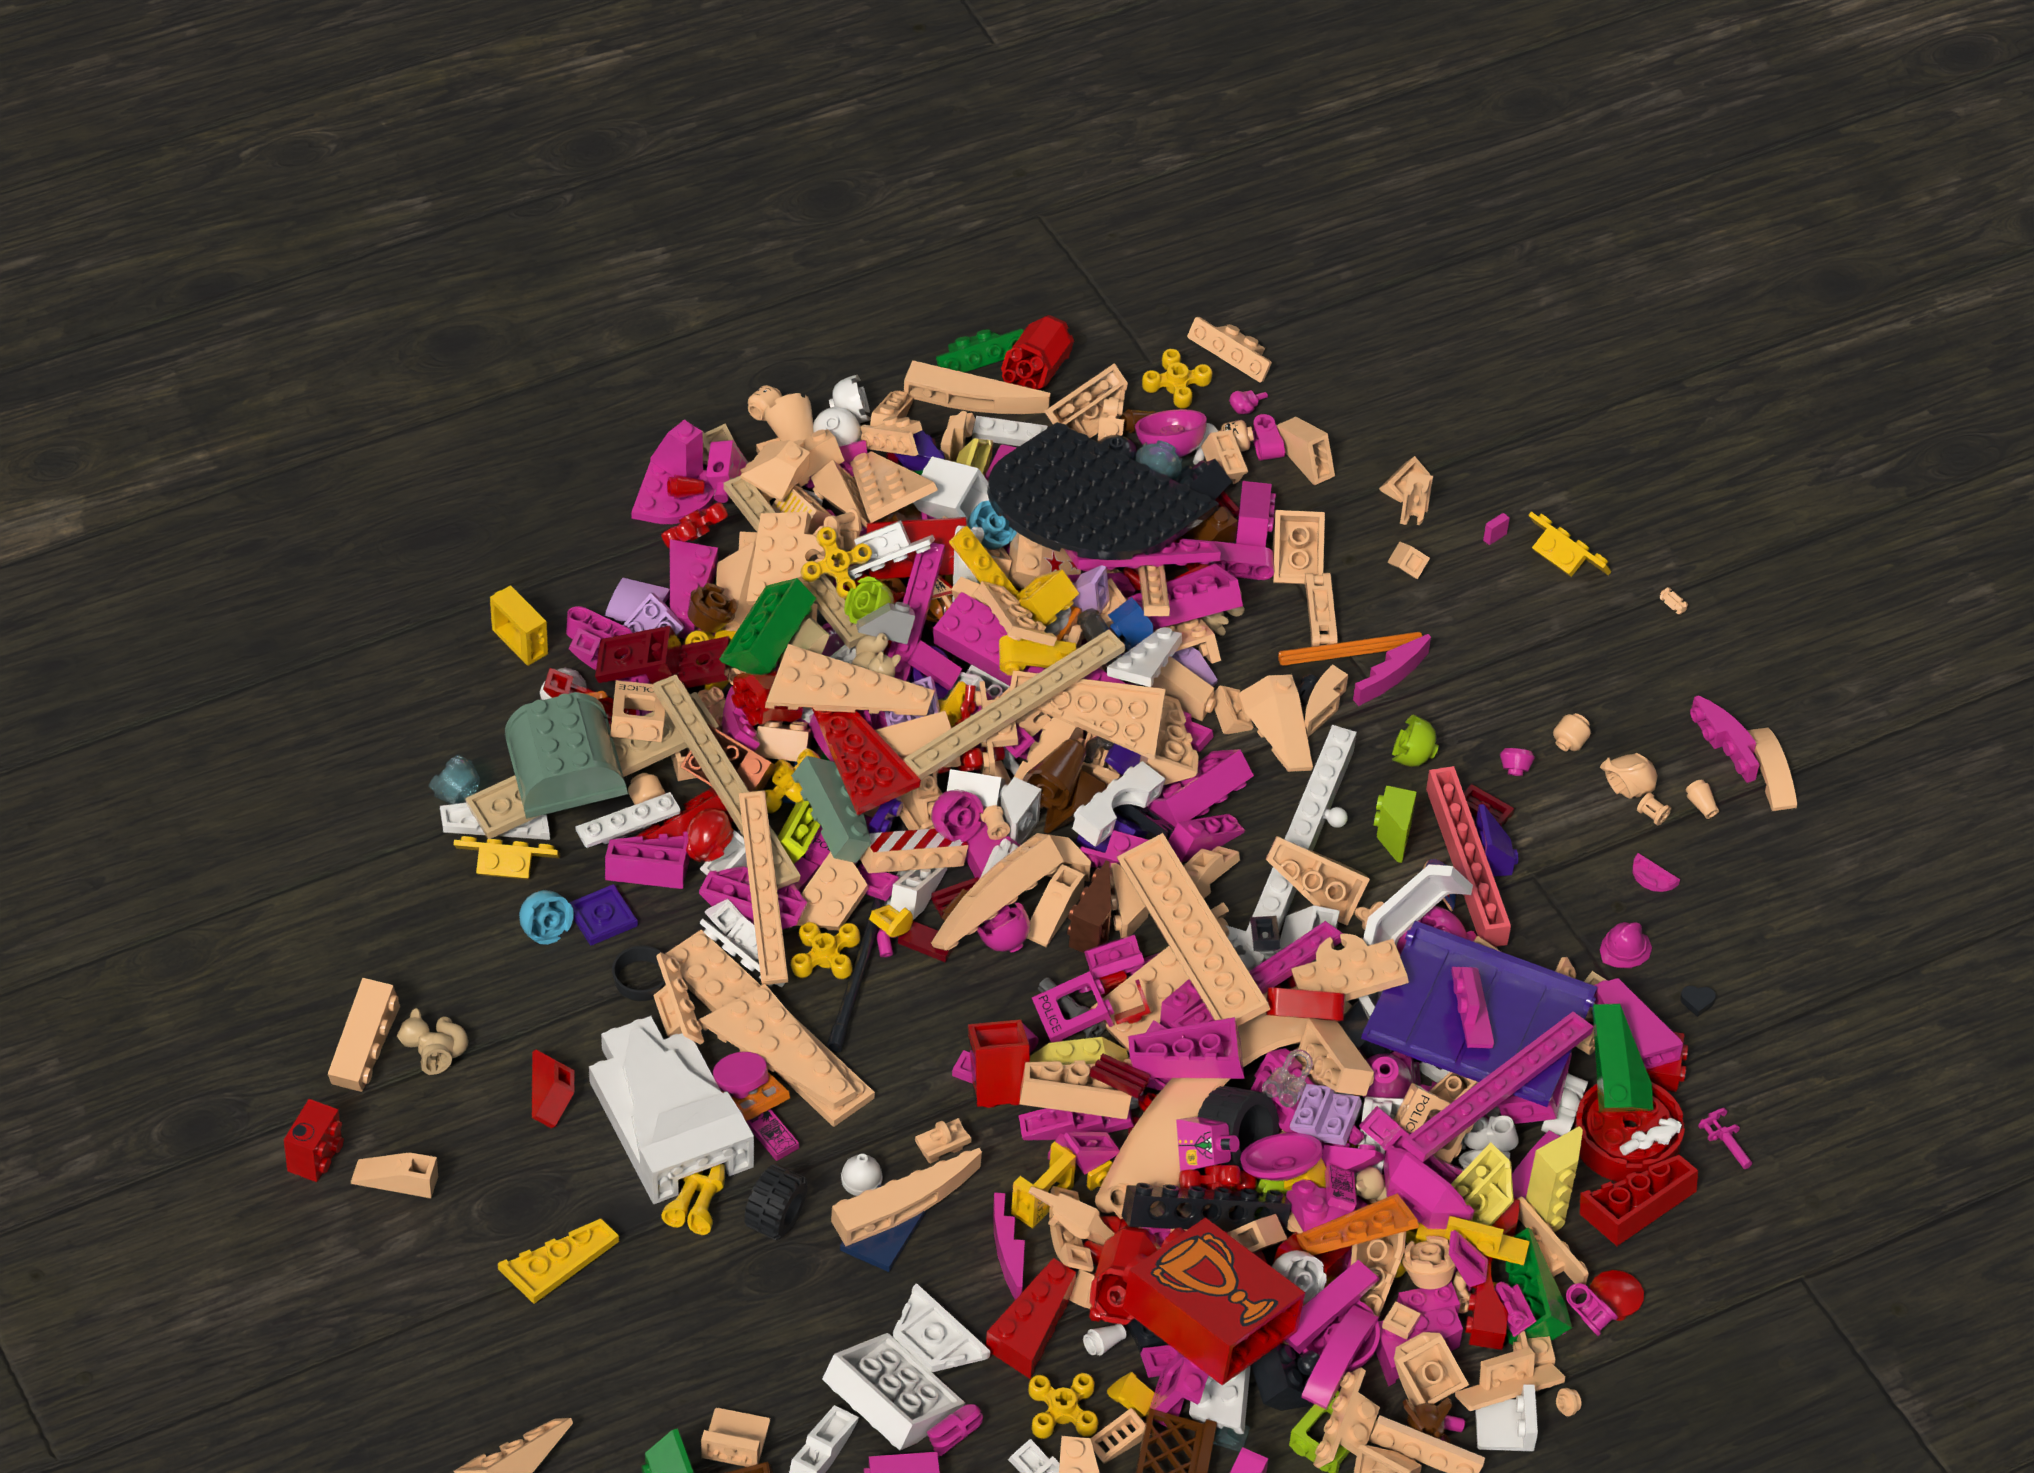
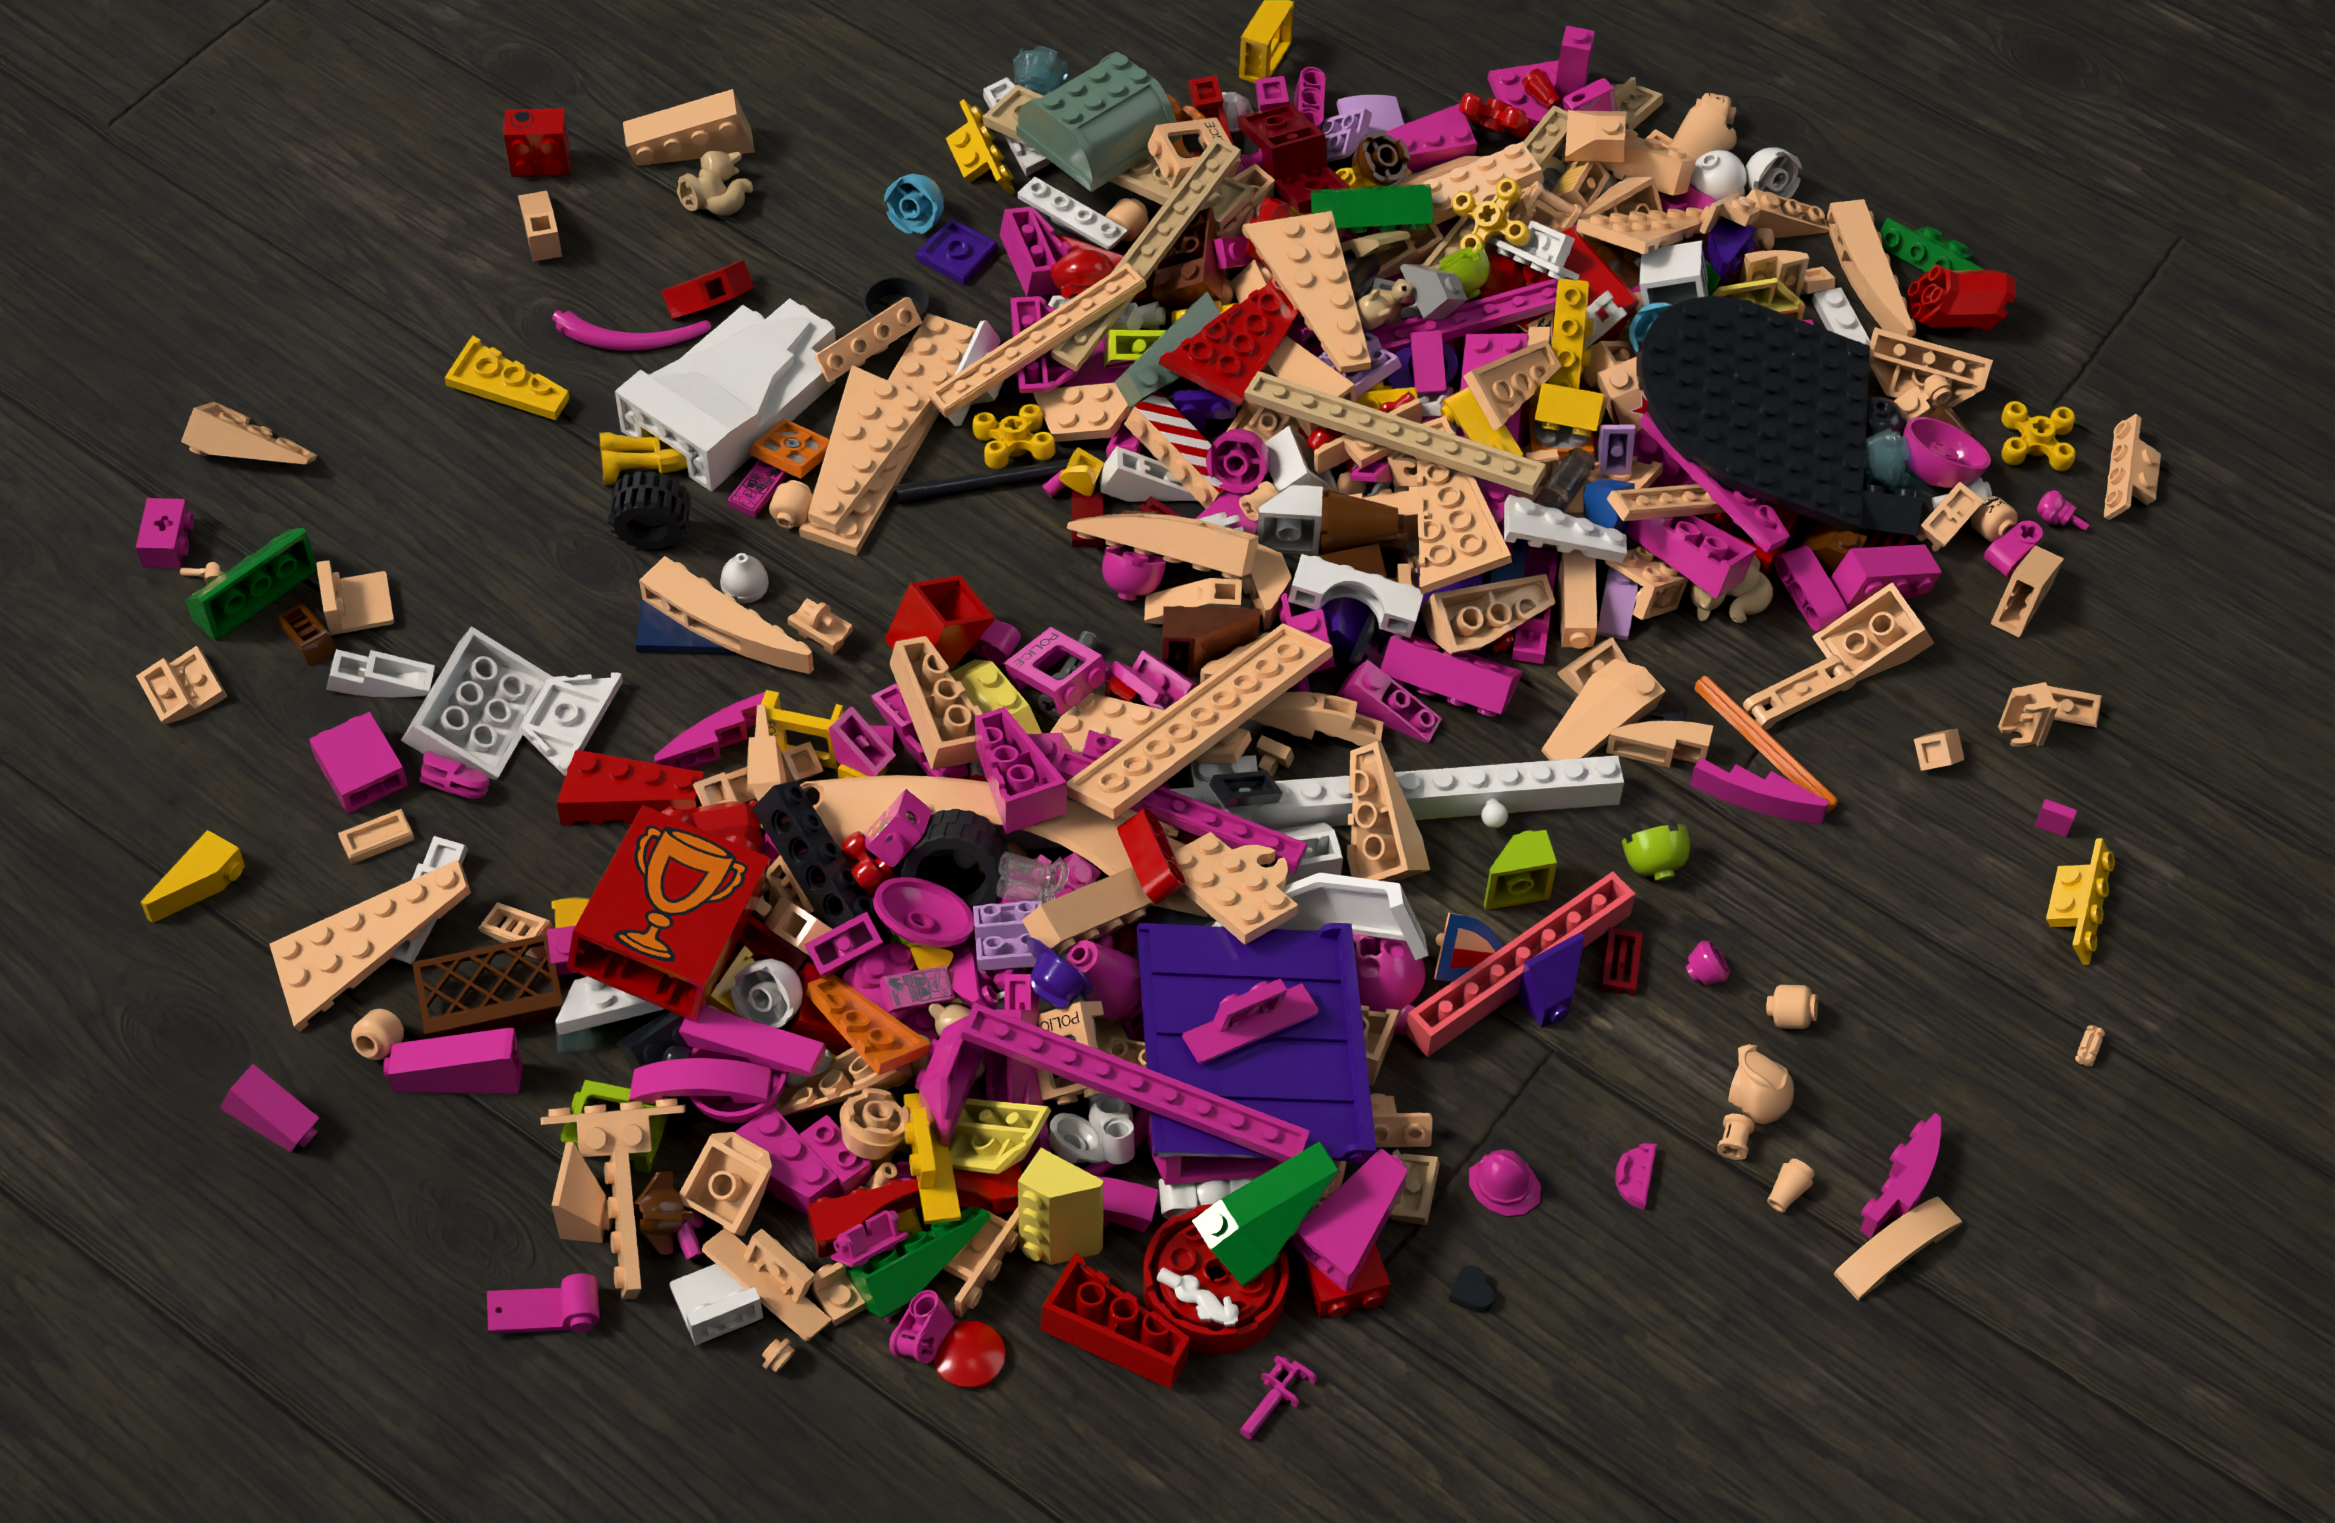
camera: 65 degrees right, 5 degrees up
white slope [705,899,743,935] -> none
dark pink tile [713,1052,769,1099] -> none
yellow gear [1028,1373,1098,1439] -> none
dark red tile [1089,1053,1151,1098] -> none
red bracket [1114,979,1151,1025] -> none
light nougat tile [1382,1302,1421,1340] -> none
dark pink slope [1449,1230,1488,1287] -> none
none -> dark pink animal [552,310,711,351]
none -> light nougat head [769,480,813,529]
none -> dark pink brick [804,912,884,978]
none -> dark purple piece [1027,938,1094,1009]

